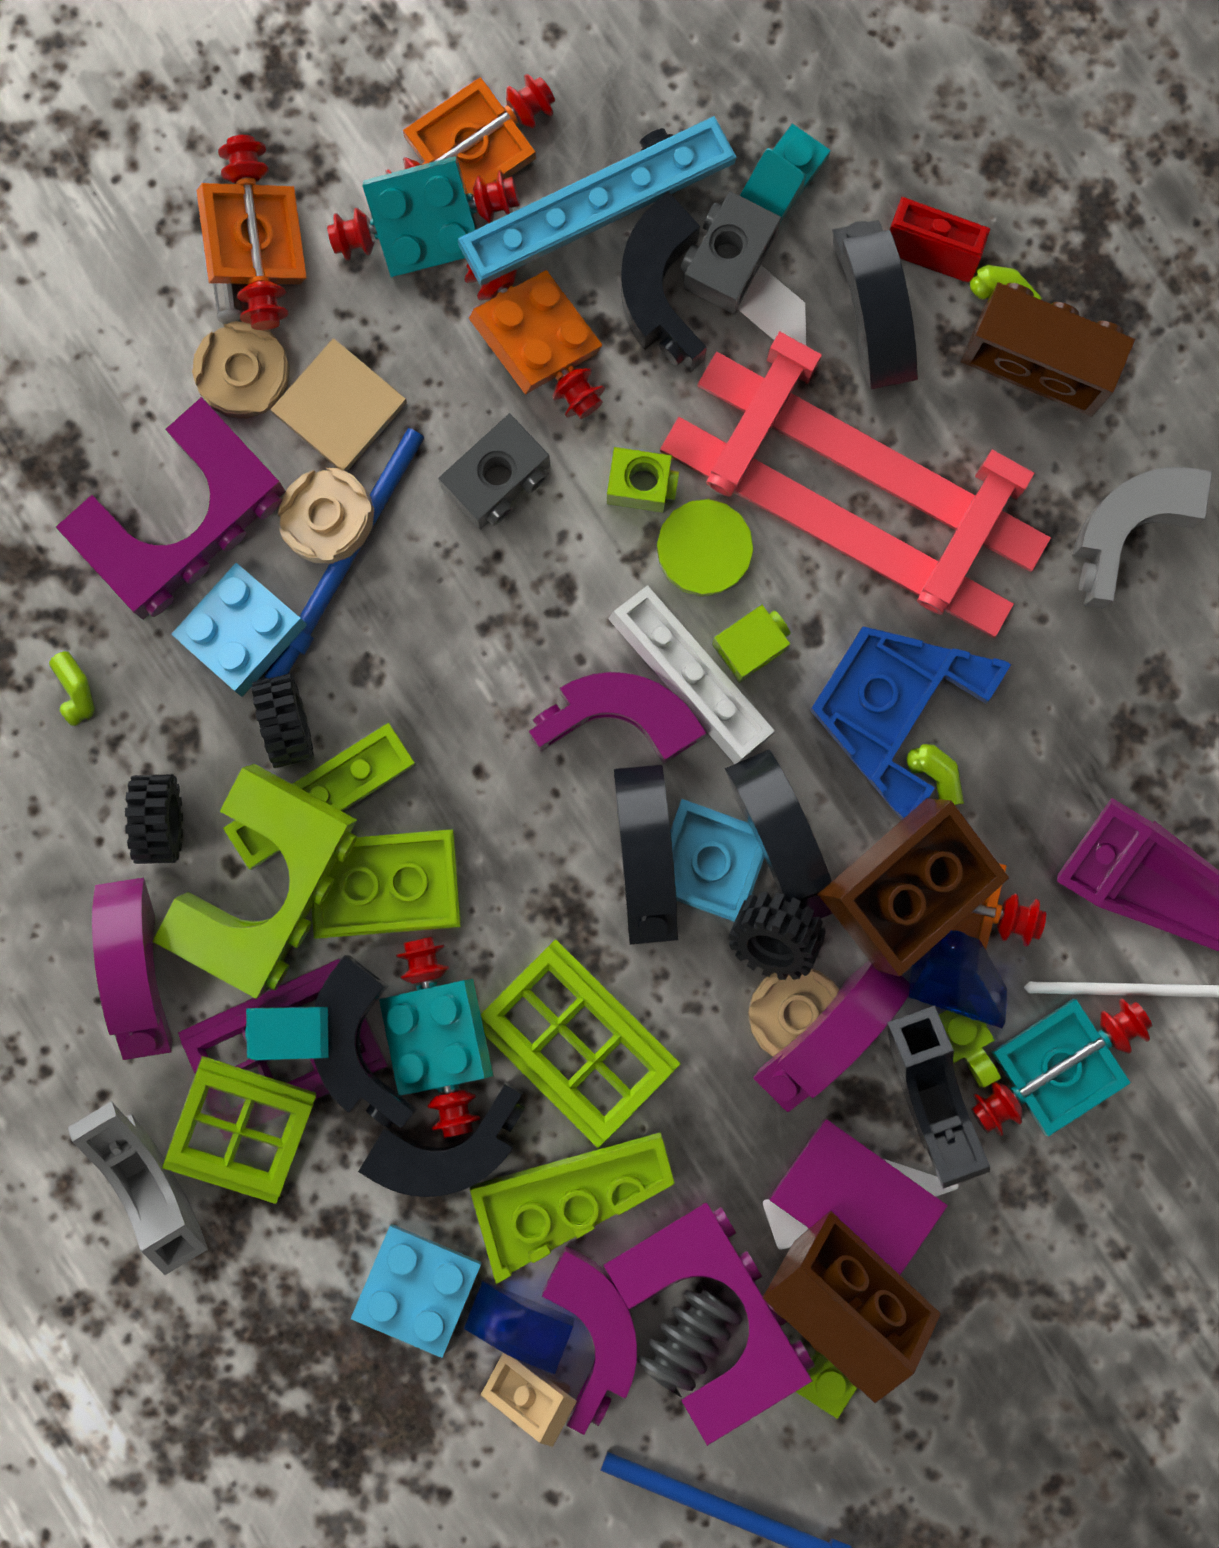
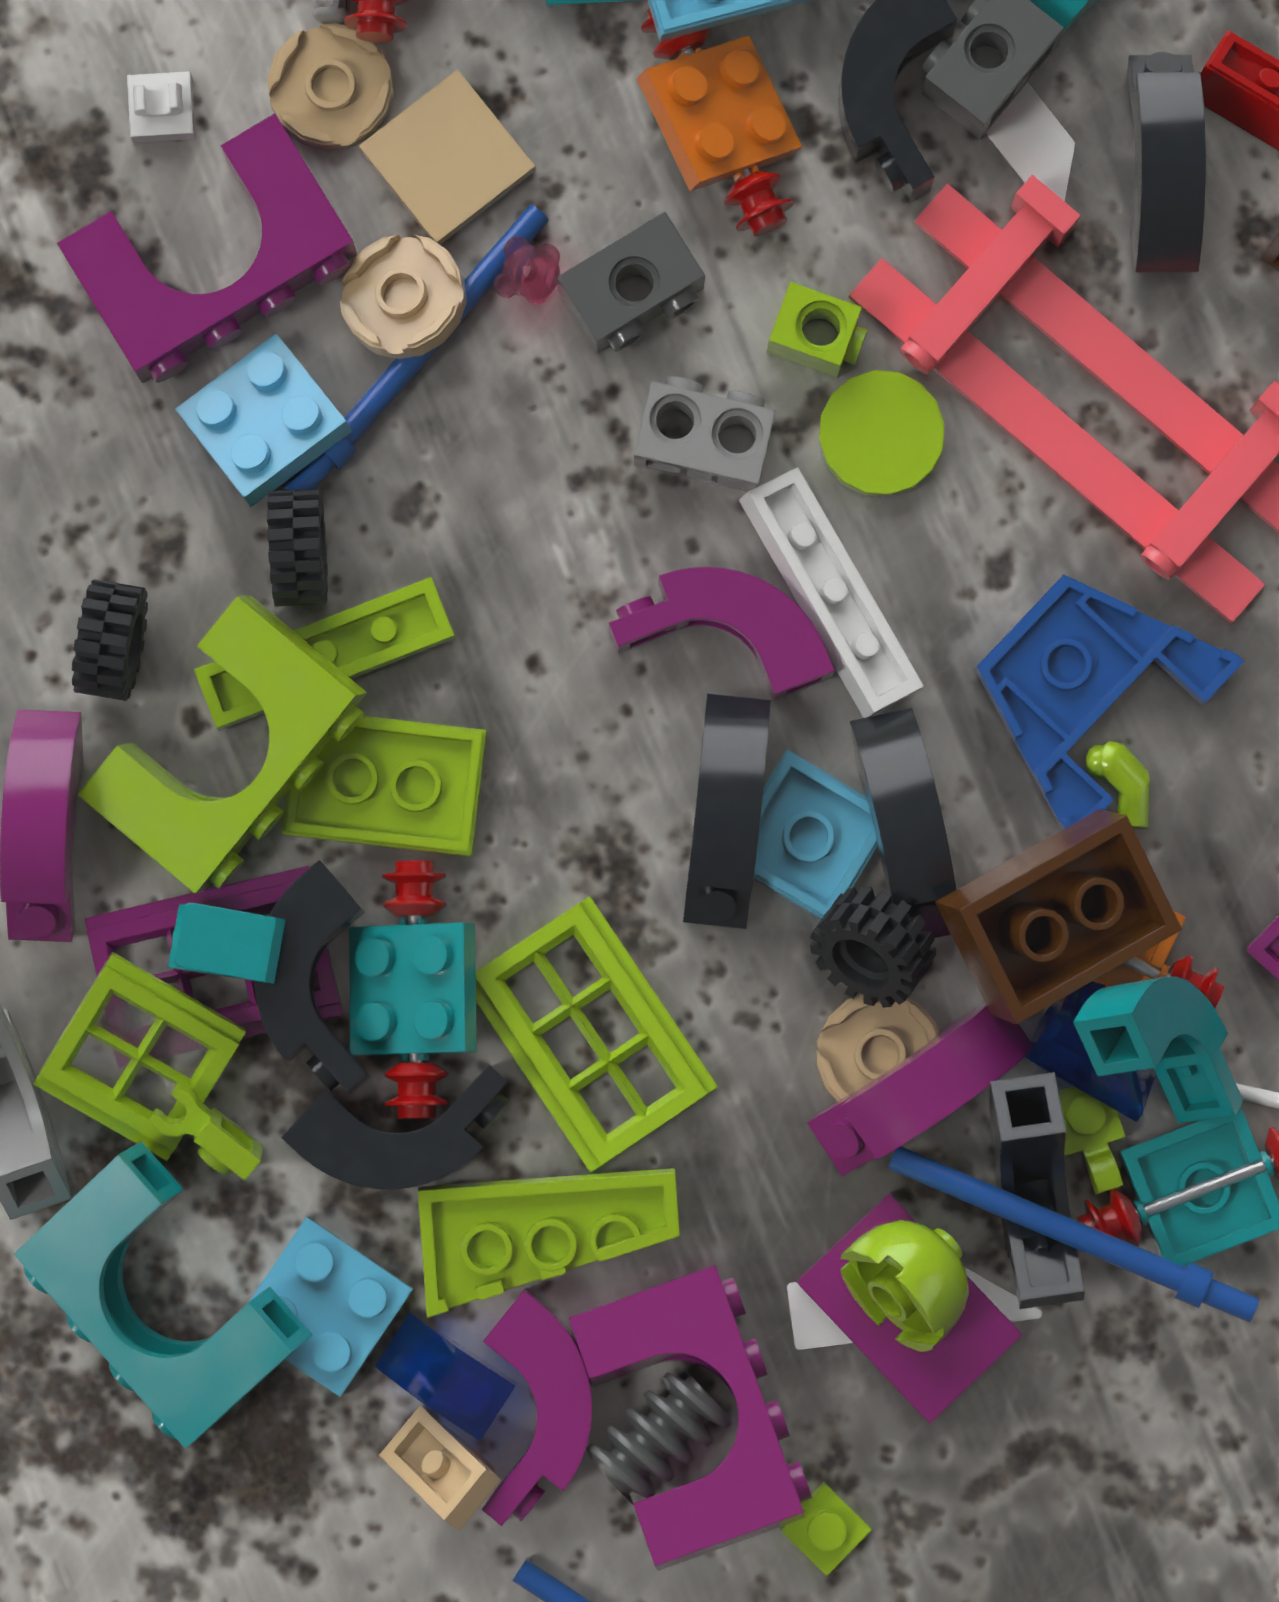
camera: 10 degrees right, 0 degrees up
lime arm [49,651,95,726] -> none
lime brick [712,604,791,684] -> none
reddish brown brick [763,1211,941,1403] -> none
none -> teal arch [14,1141,313,1449]
none -> white tile [127,71,196,143]
none -> lime plate [150,1083,263,1180]
none -> clear pink plate [494,236,560,305]
none -> light grey brick [634,376,776,492]
none -> lime cylinder [840,1220,969,1352]
none -> blue bar [888,1146,1259,1323]
none -> teal arch [1073,977,1243,1124]

